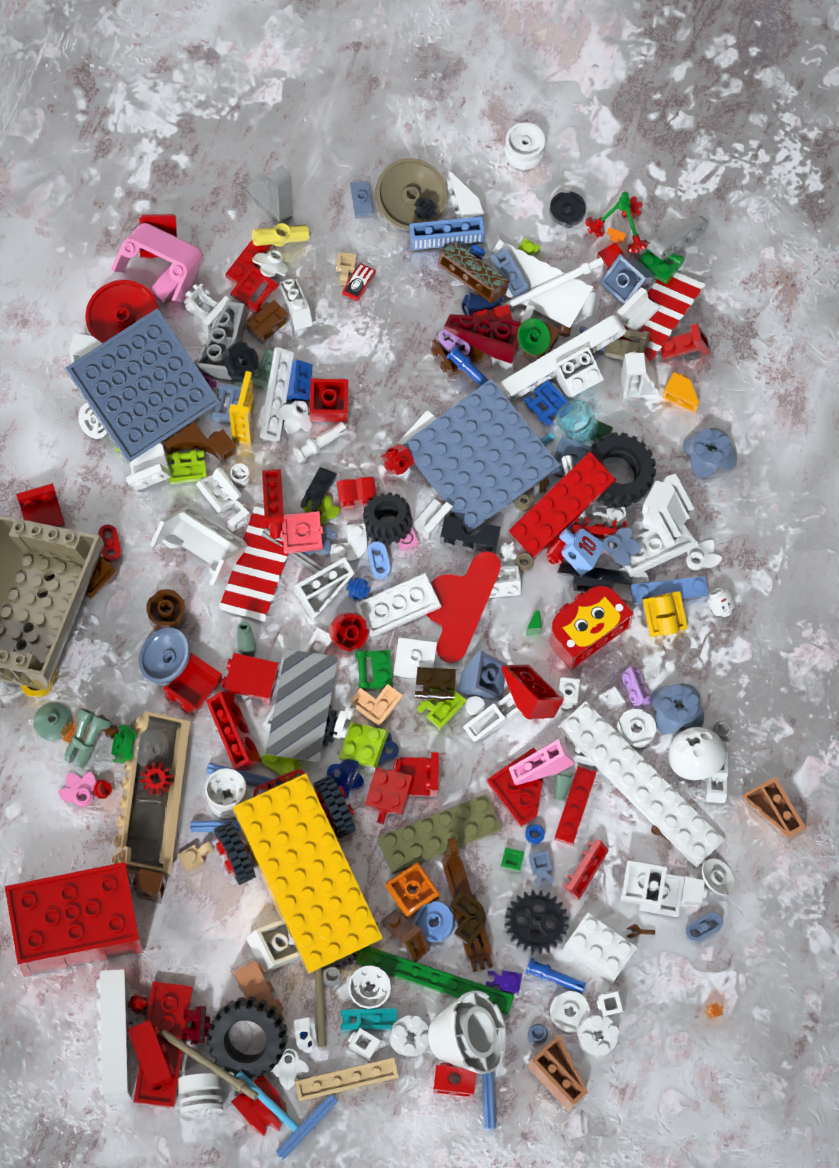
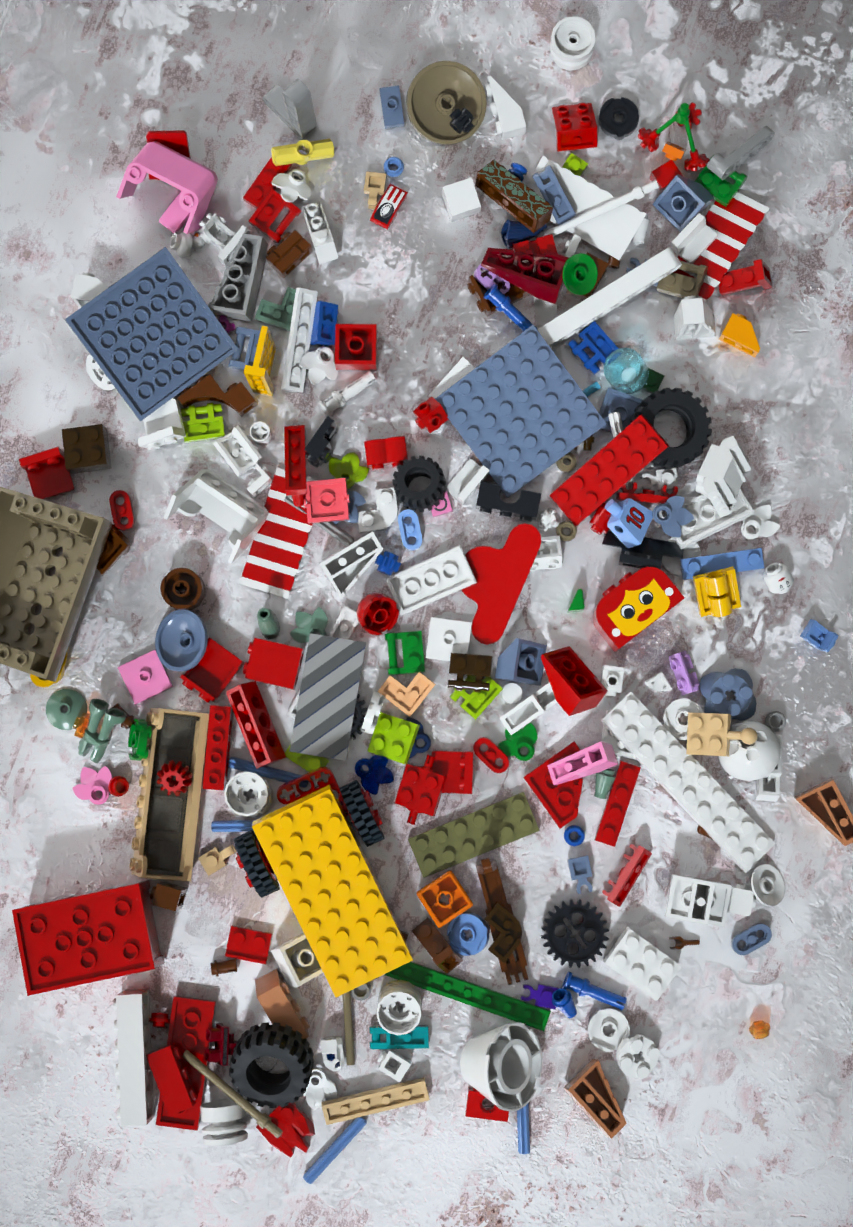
camera: 10 degrees right, 15 degrees up
red dish [85,280,160,343] -> none
clear dish [133,729,168,768] -> none
black plate [223,342,259,380] -> none
medium azure bar [235,1071,299,1132] -> none
black hinge [300,467,337,512] -> none
white plate [390,1016,429,1057] -> none
medium blue brick [409,217,485,250] -> none
green plate [500,847,525,873] -> none
sand blue plate [528,1024,548,1045] -> none
white slope [555,346,604,397] -> none
white brick [597,989,626,1016] -> none
sand blue brick [683,428,737,478] -> none
none -> dark brown brick [62,424,112,474]
none -> bright pink plate [118,650,173,705]
none -> white animal [170,232,204,257]
none -> red brick [203,705,234,790]
none -> reddish brown pin [210,959,237,977]
none -> red plate [225,926,273,965]
none -> sand green plate [290,607,328,643]
none -> black plate [304,416,337,468]
none -> medium blue plate [384,157,404,177]
none -> white head [441,177,481,222]
none -> red plate [473,737,510,773]
none -> green plate [498,723,538,761]
none -> red bracket [552,103,597,152]
none -> blue cone [552,988,577,1018]
none -> tan plate [686,712,758,757]
none -> medium blue bracket [800,619,839,652]

